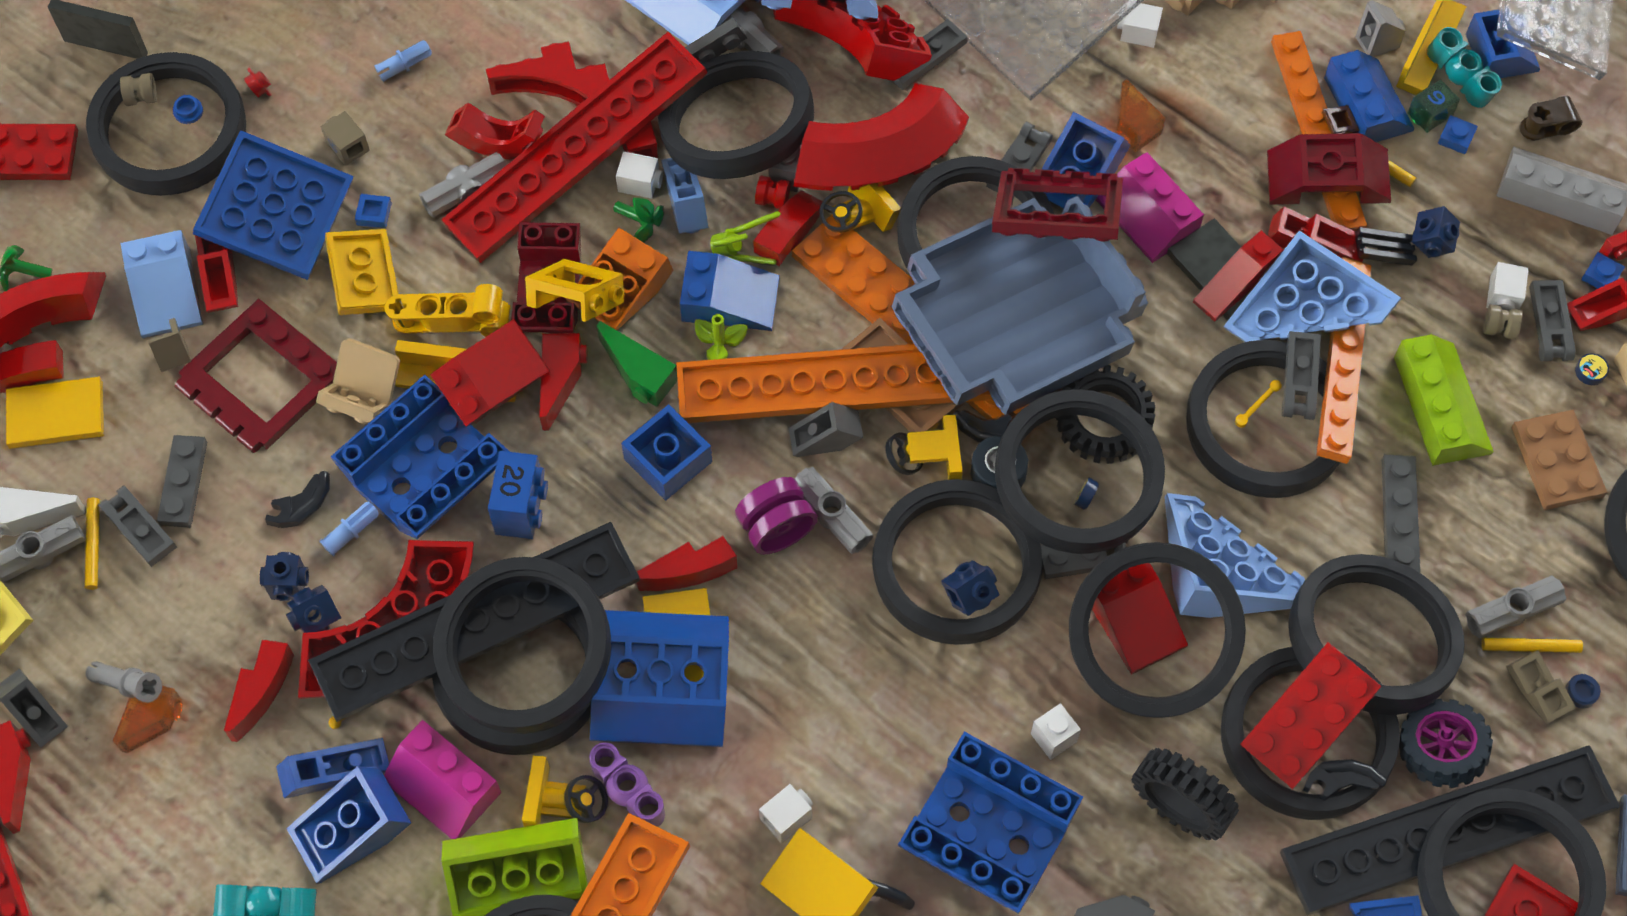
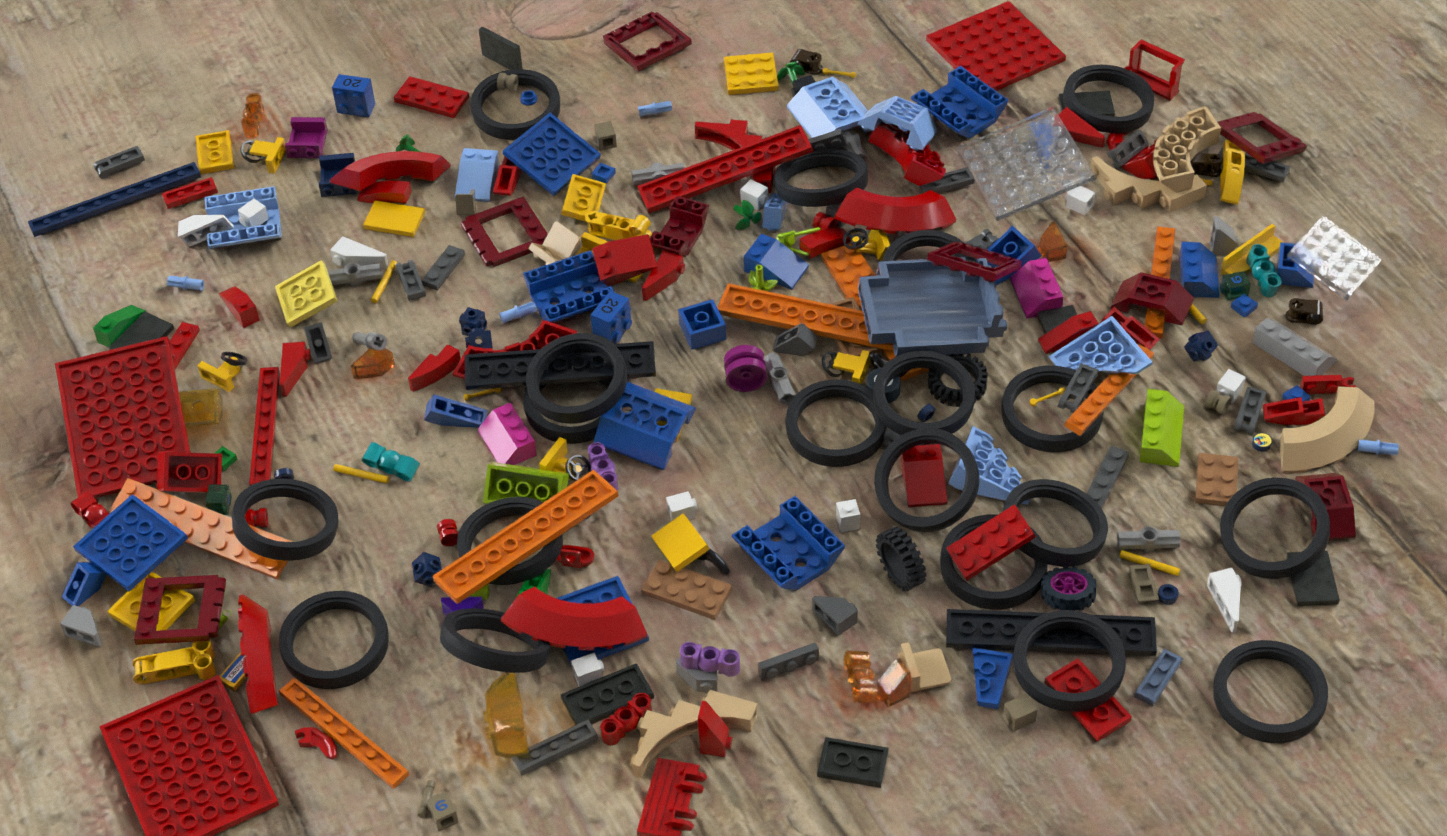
camera: 25 degrees right, 15 degrees down
red plate [244,67,272,98] -> none
black piece [265,471,330,528] -> none
blue slope [286,766,411,883] -> none
red arch [445,103,545,160] -> none
yellow panel [525,259,624,322] -> none
orange slope [566,228,674,330] -> none
green slope [596,321,677,407] -> none
red slope [635,536,738,591] -> none
dark blue brick [941,560,1000,616] -> none
black piece [1302,759,1387,801] -> none
reddish brown slope [1322,105,1359,134] -> none
black tile [1355,227,1417,266] -> none

